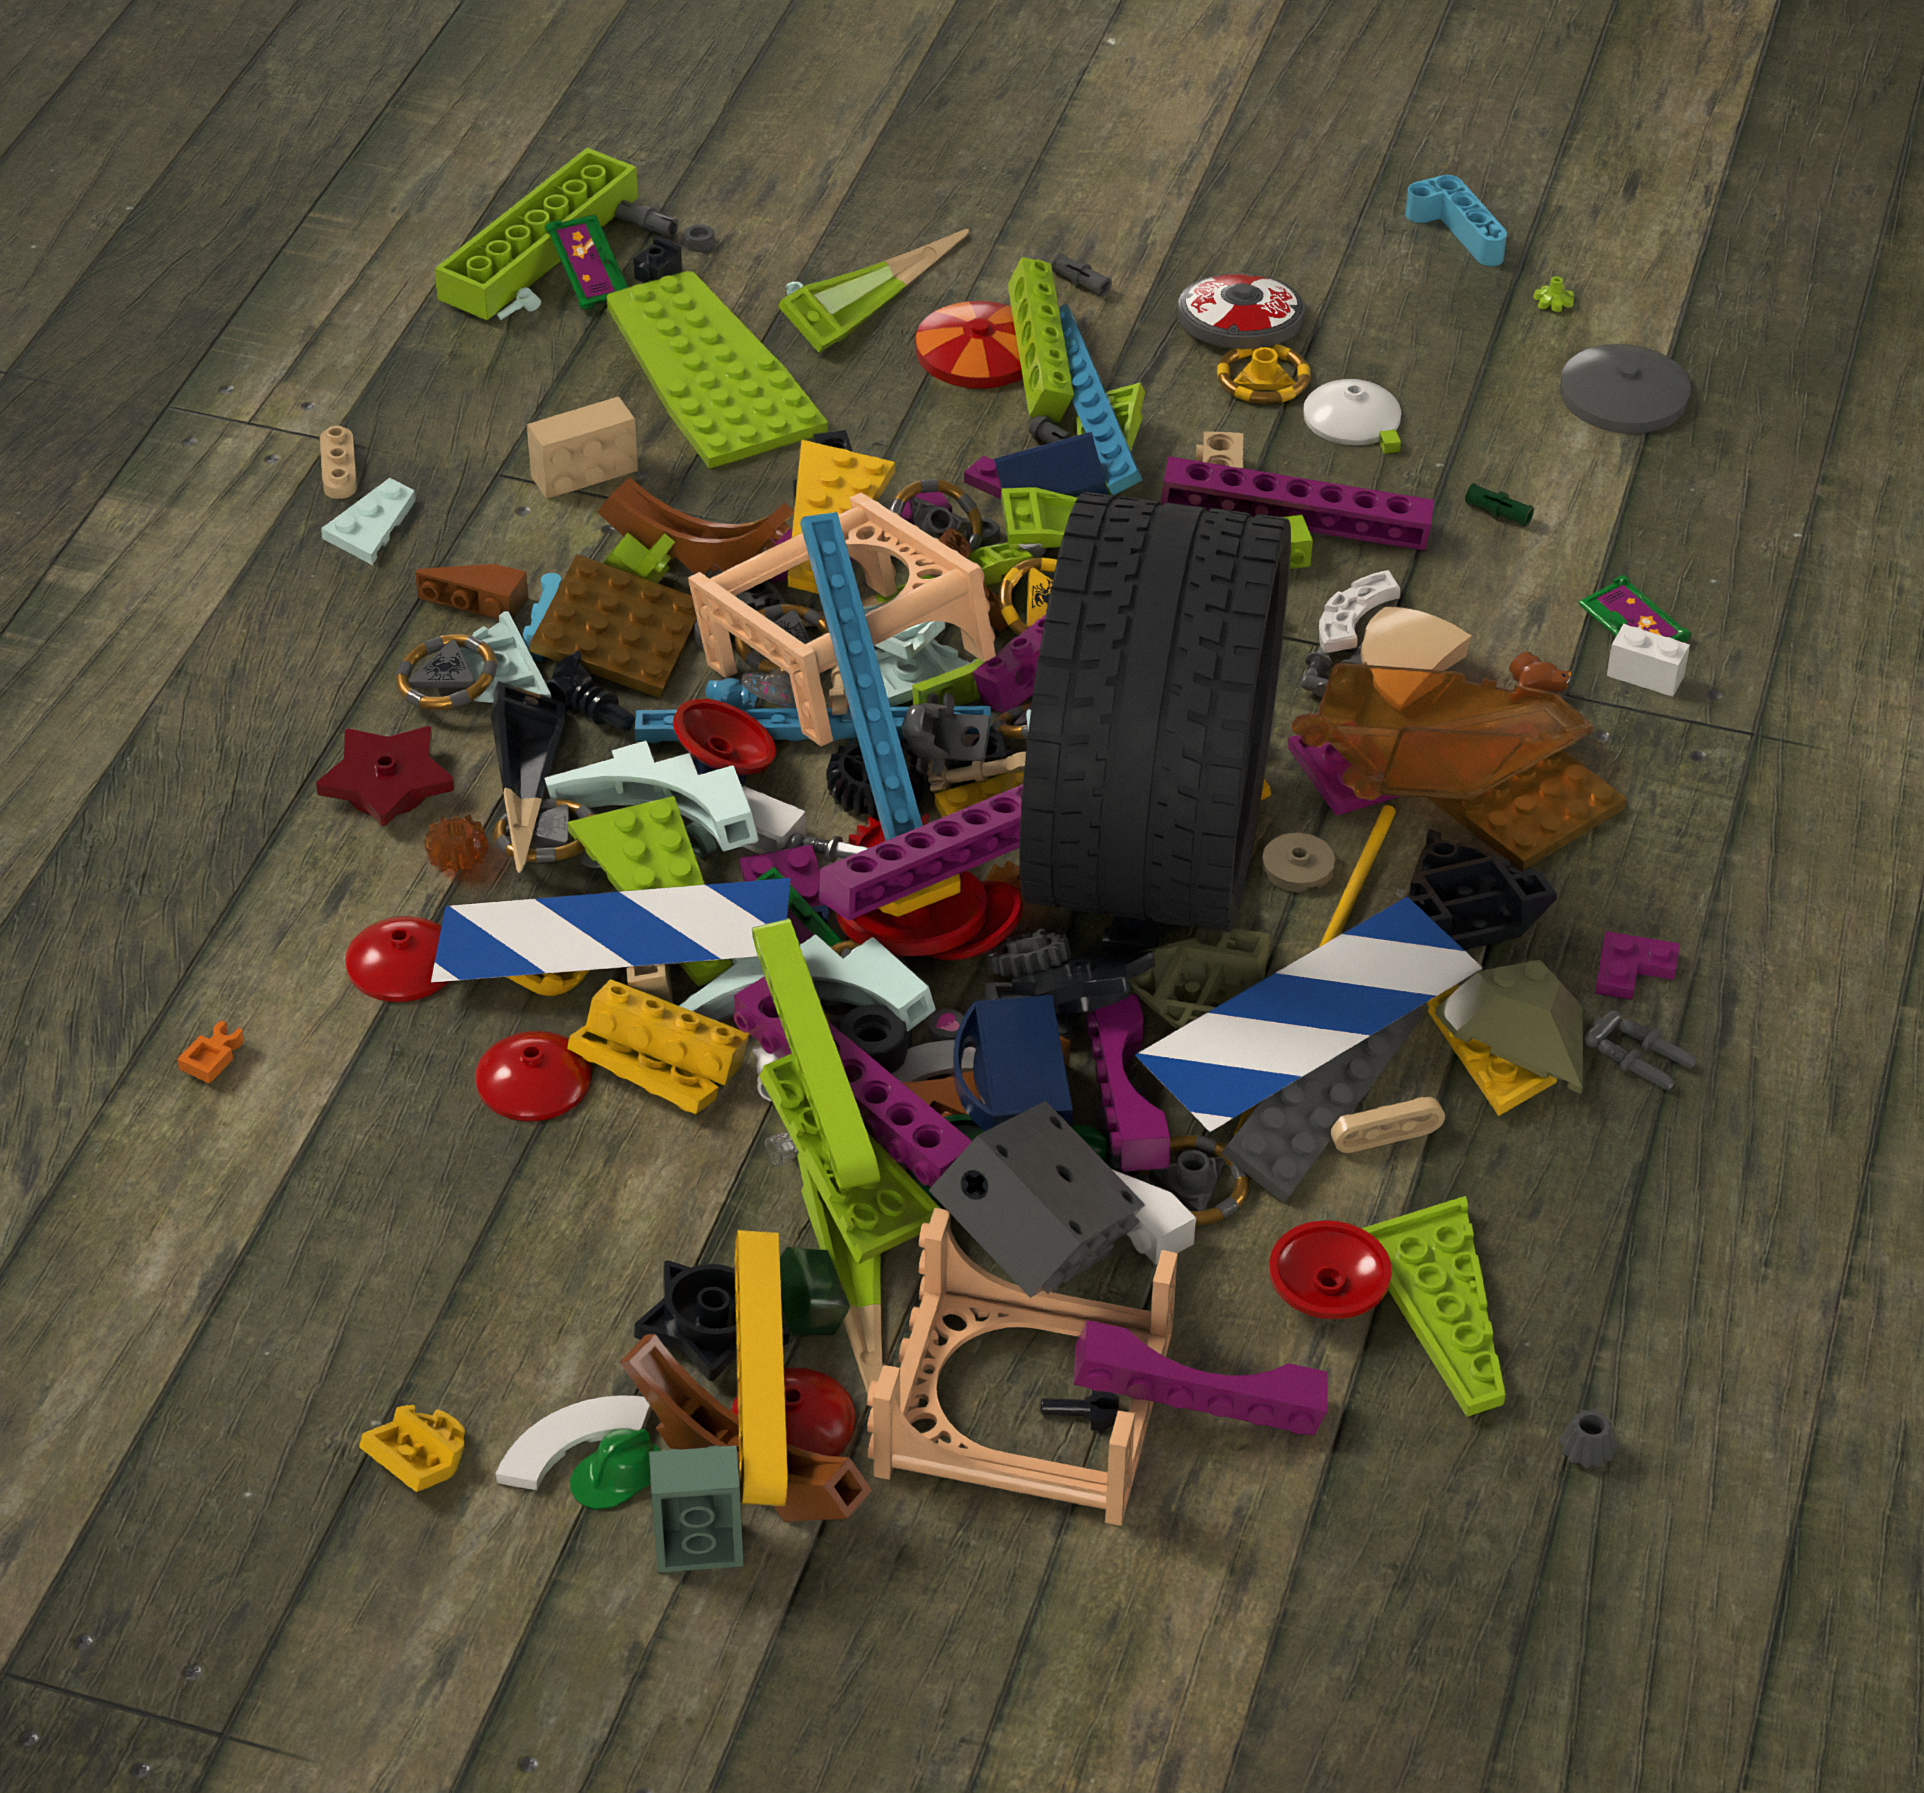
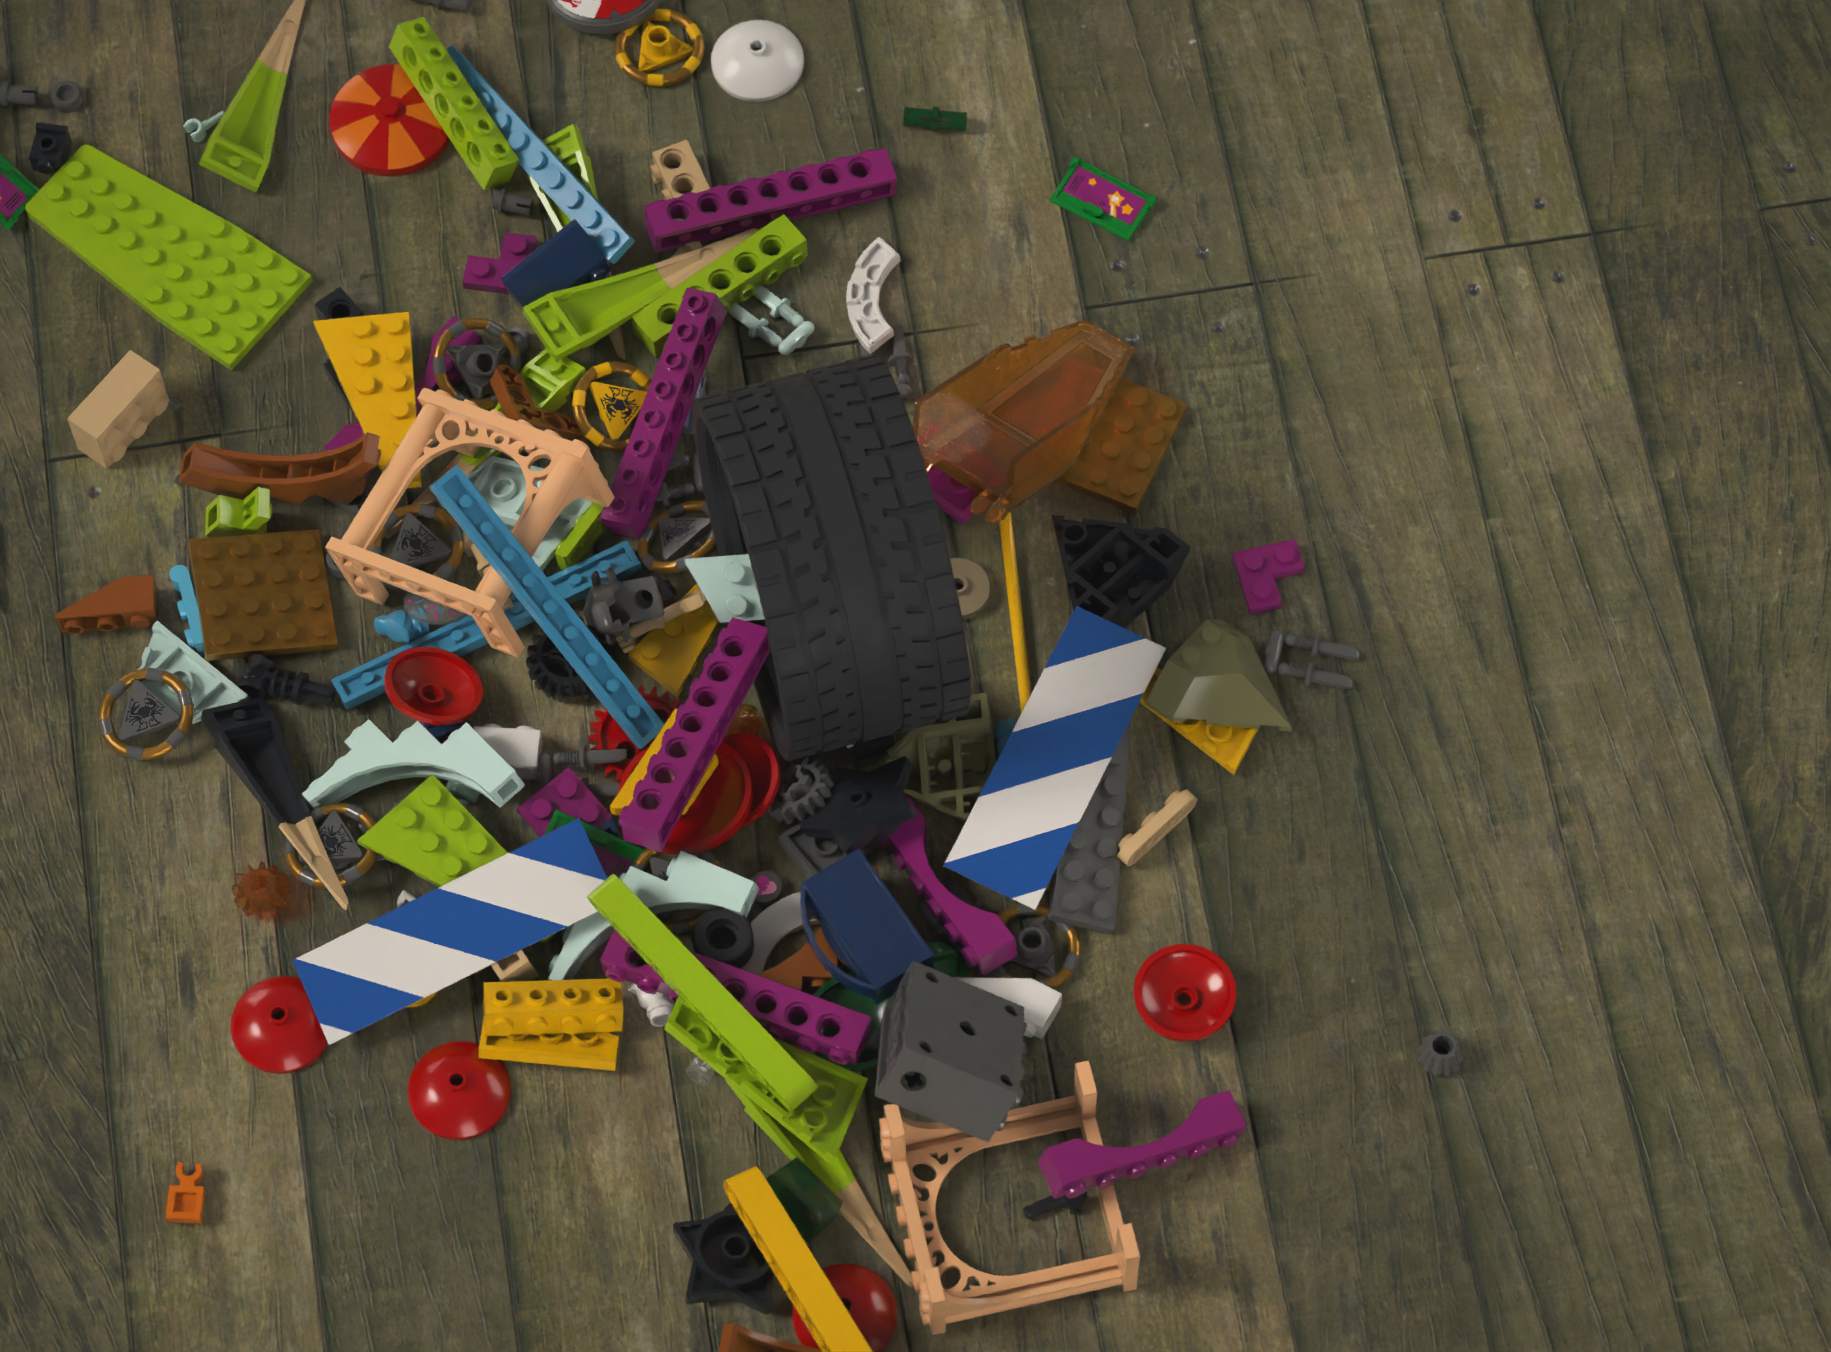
camera: 25 degrees left, 20 degrees up
dark red plate [316,726,455,826] -> none
tan brick [1361,607,1472,709] -> none
lime wing [1361,1196,1506,1417] -> none
lime piece [1379,429,1401,454] -> none
dark orange animal [1509,652,1571,702] -> none
white brick [1607,624,1690,697] -> none

